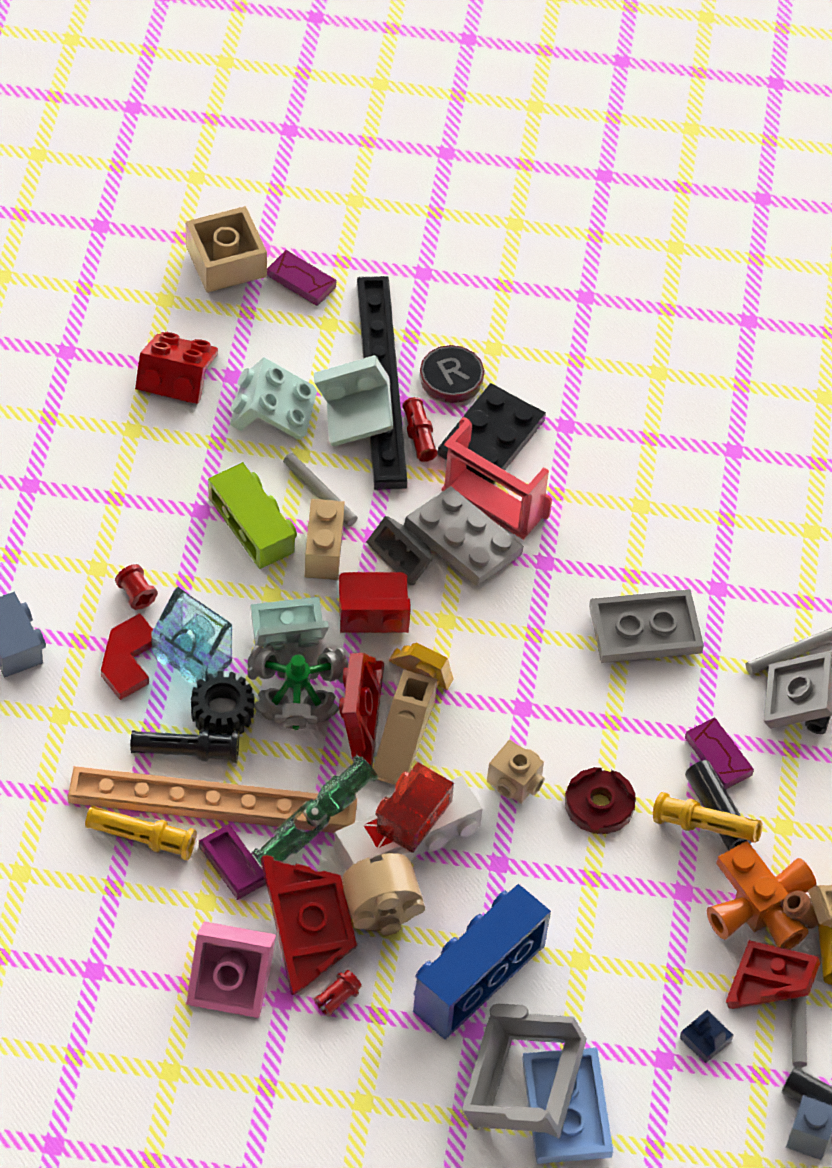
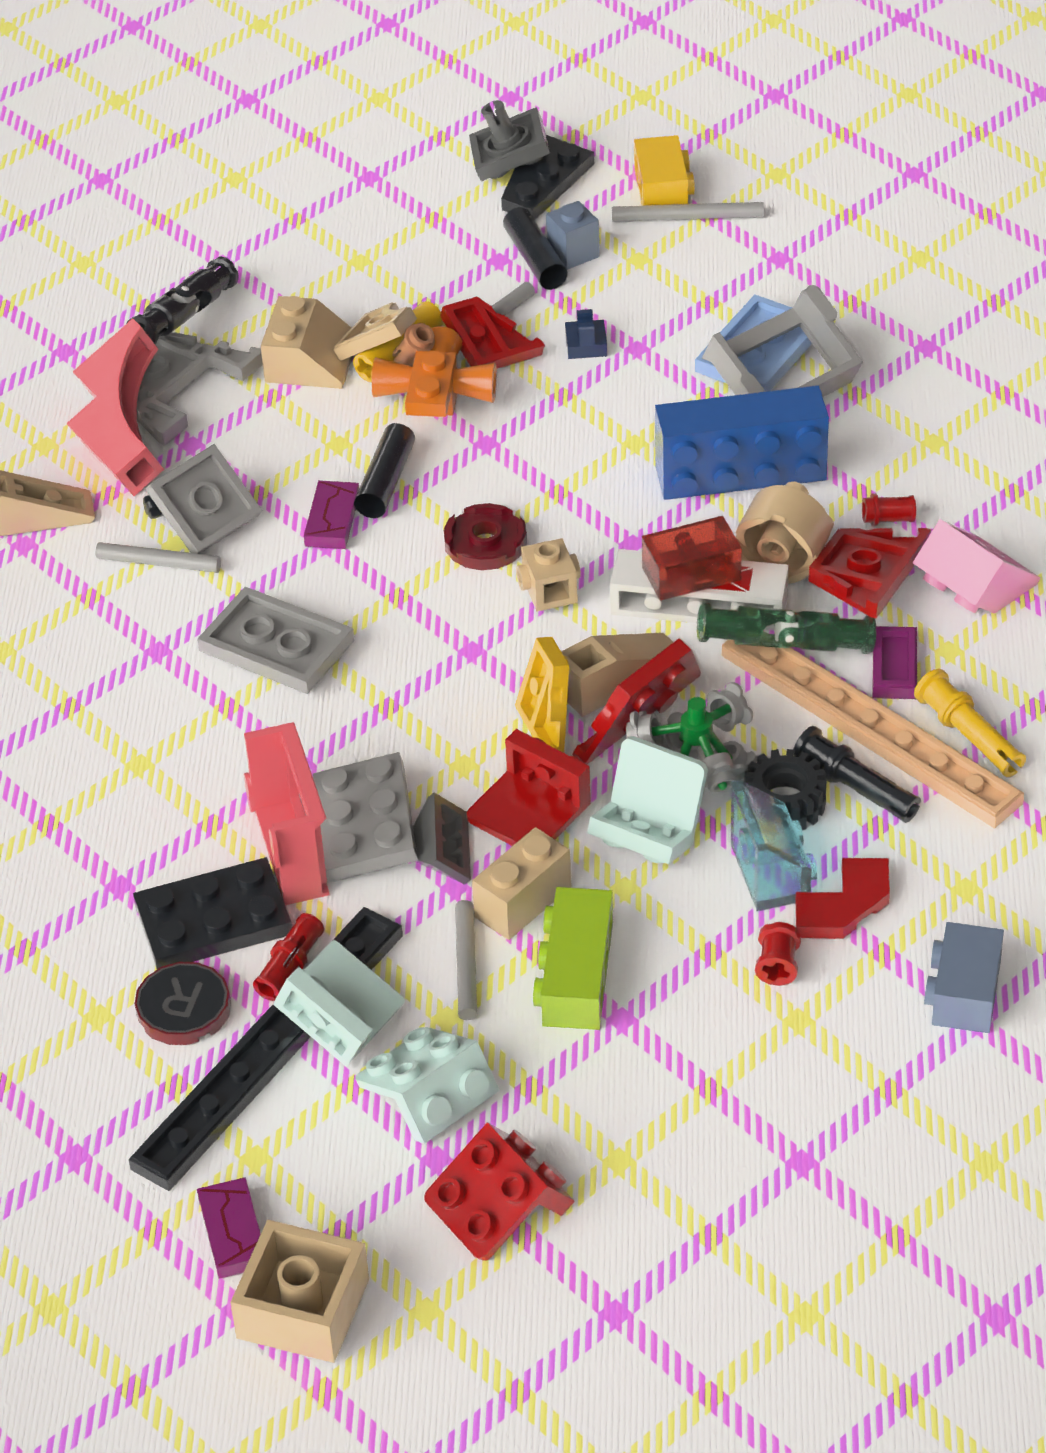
camera: 135 degrees left, 10 degrees down
yellow pin [653,792,763,843] -> none

